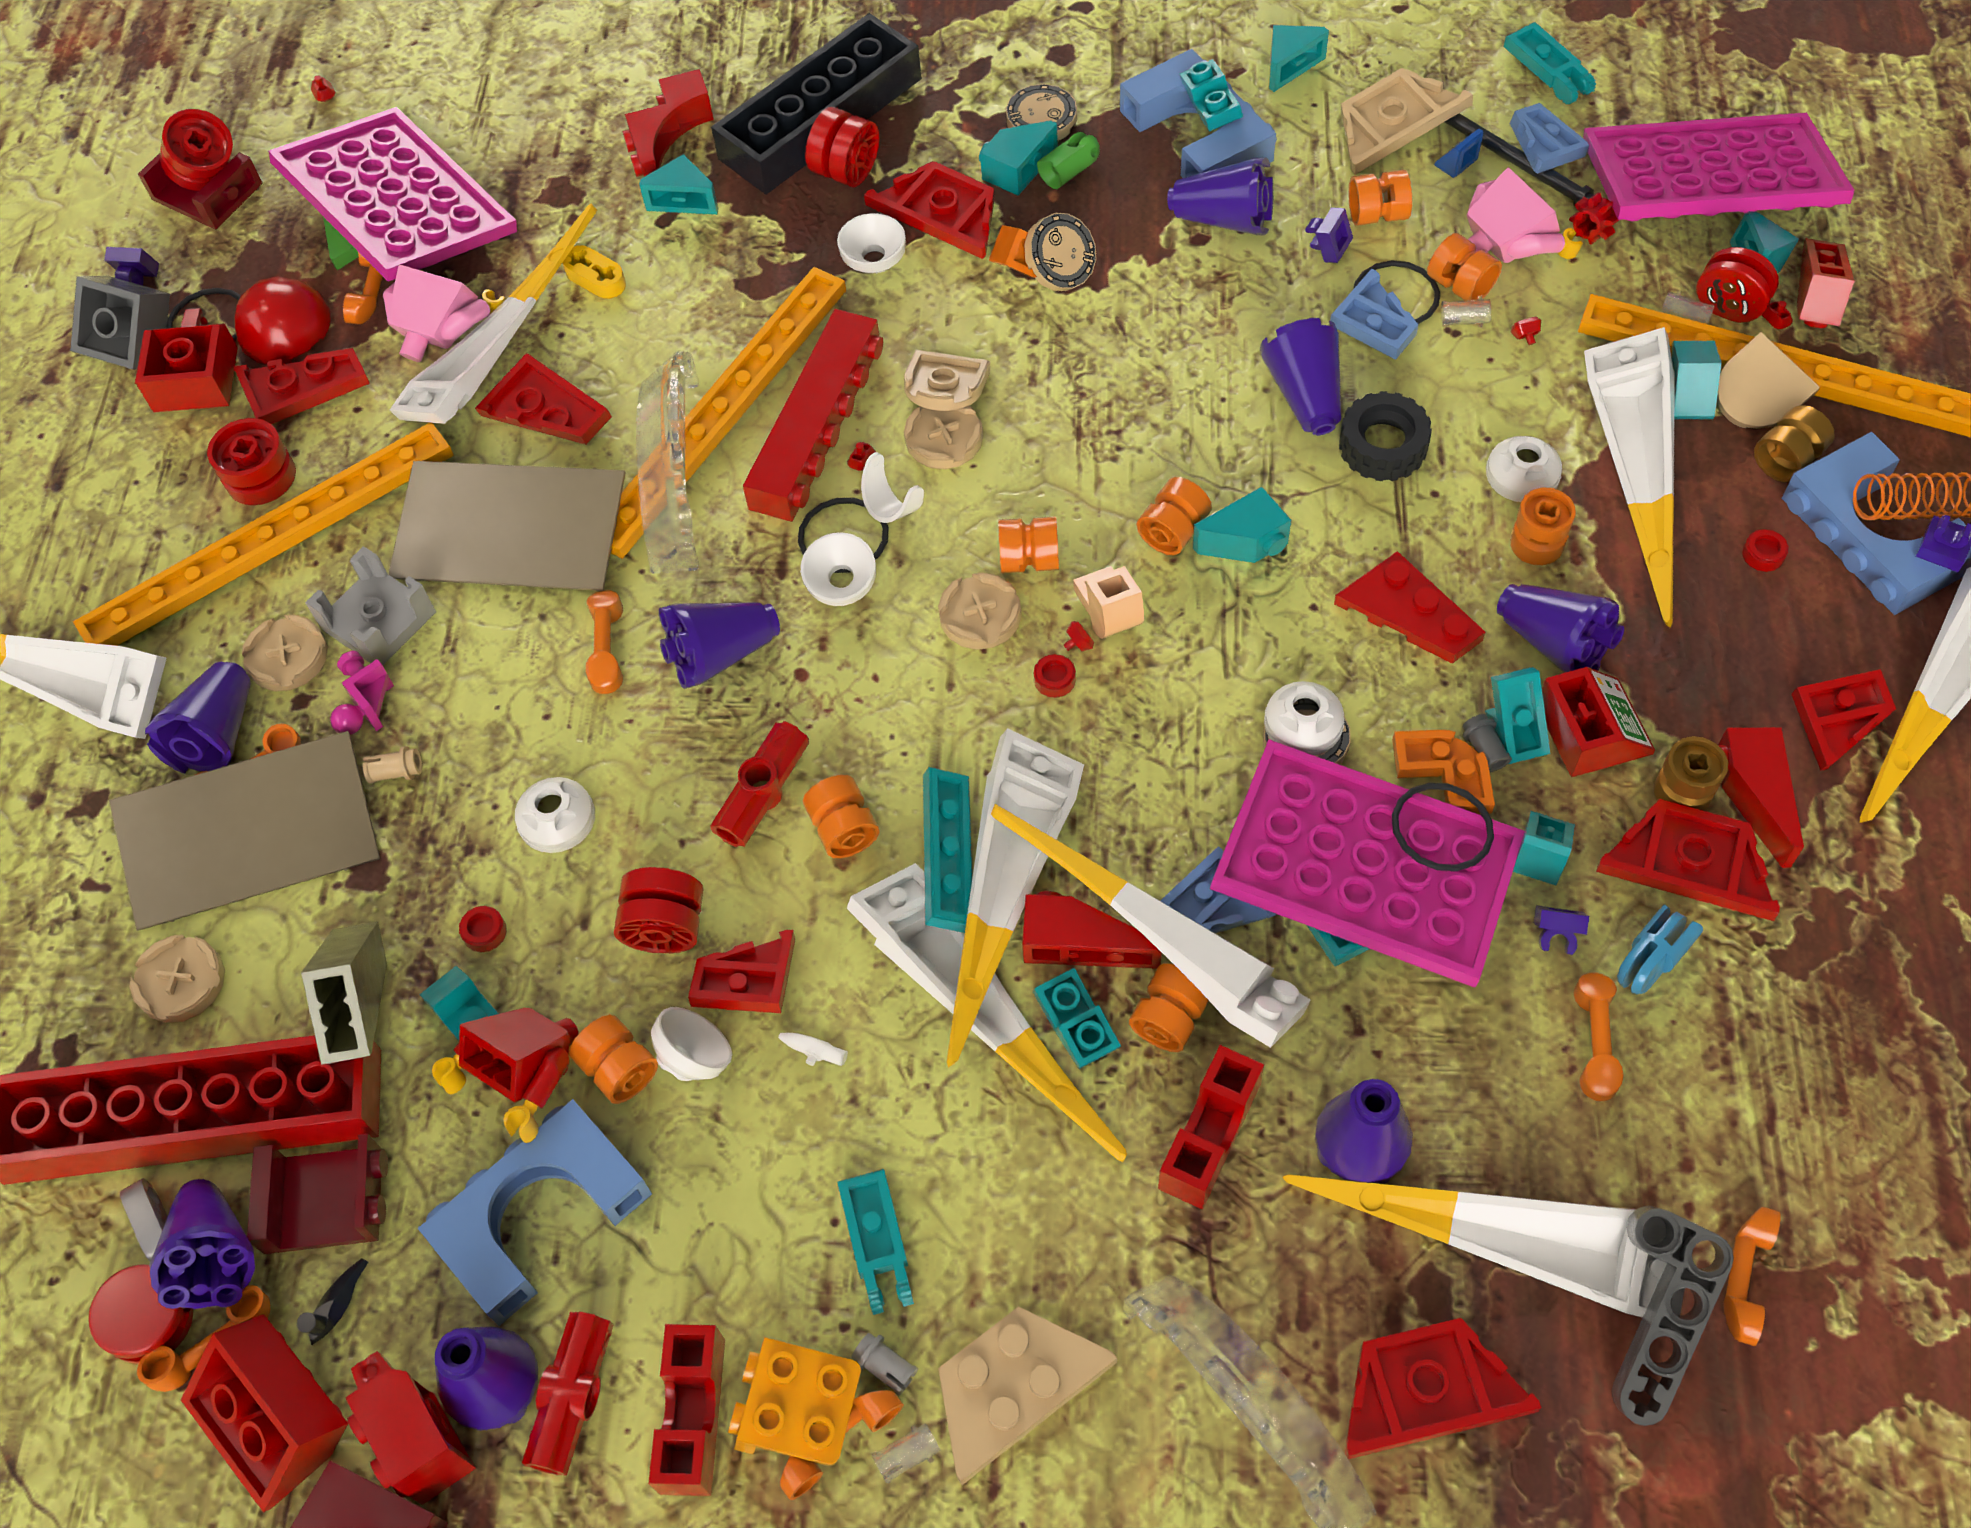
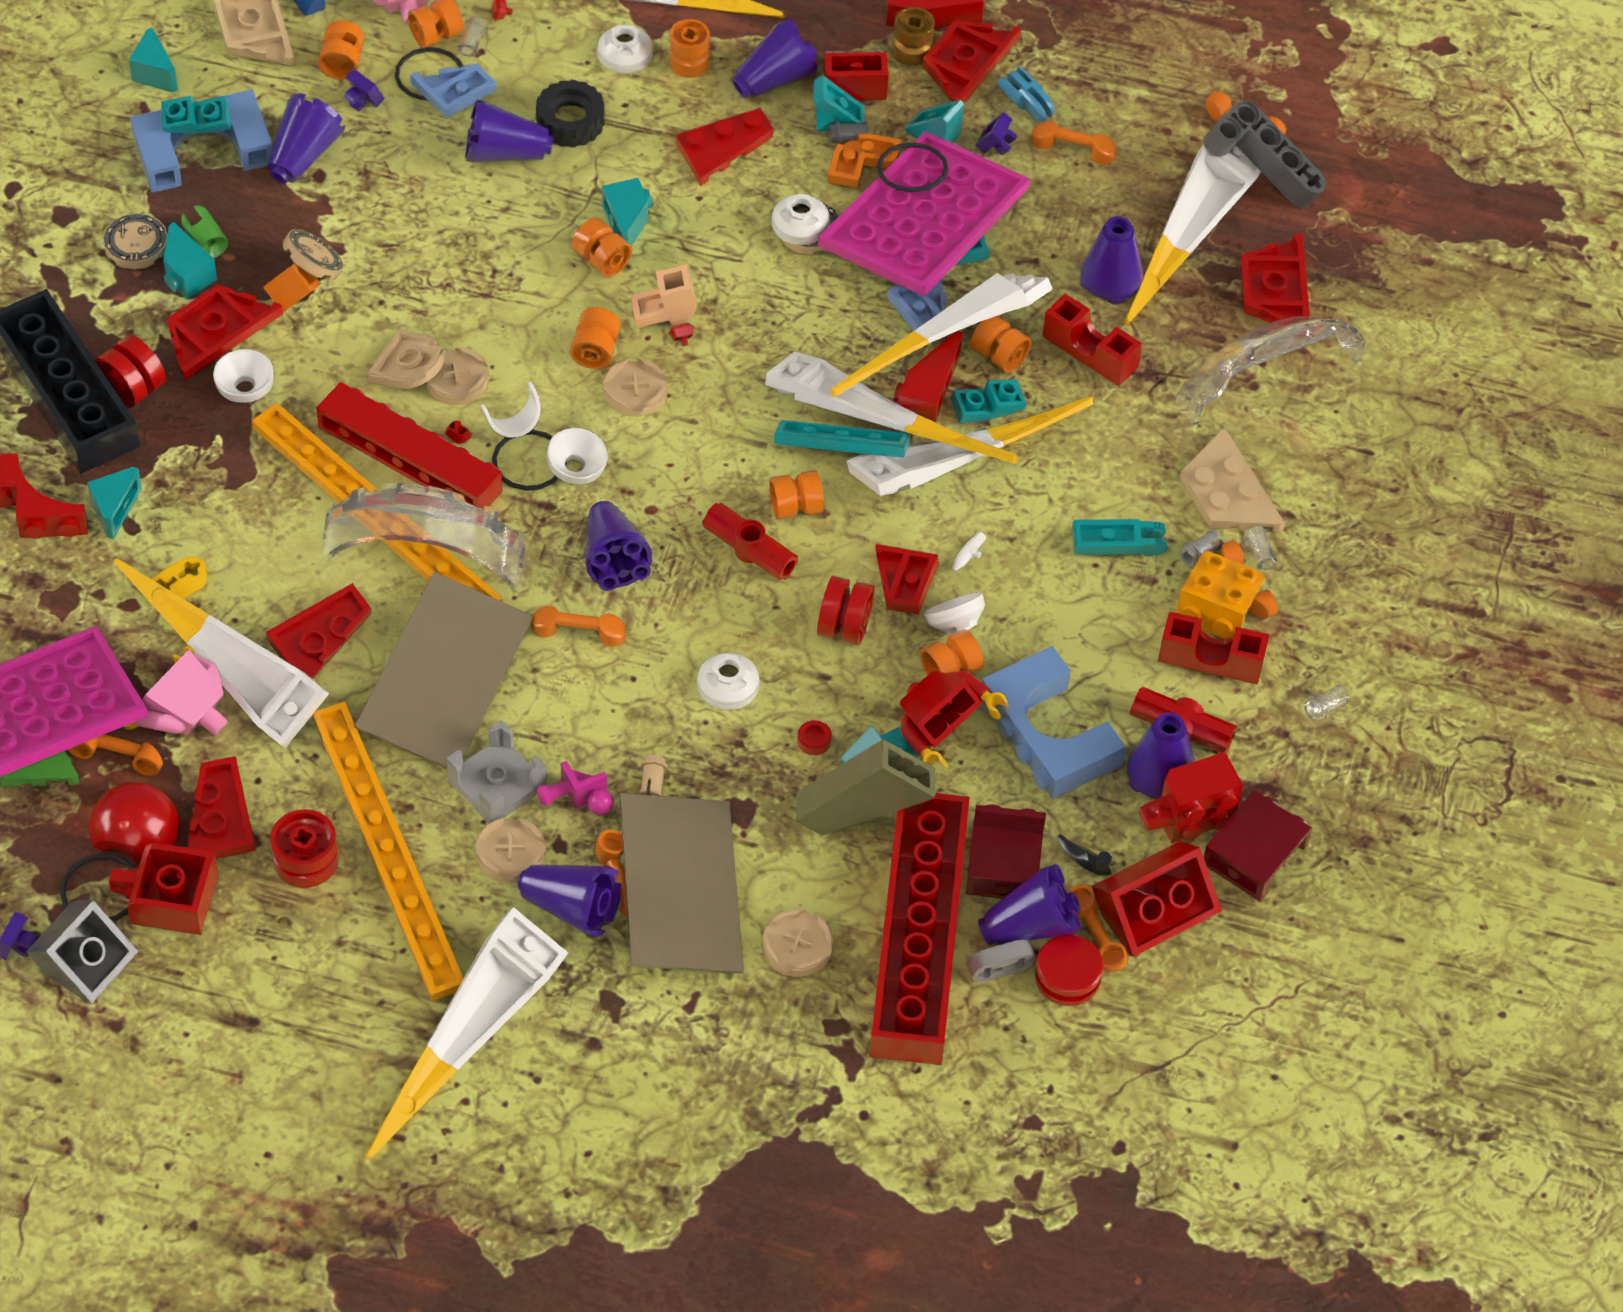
camera: 85 degrees left, 5 degrees down
red tile [1033,654,1076,698] -> none

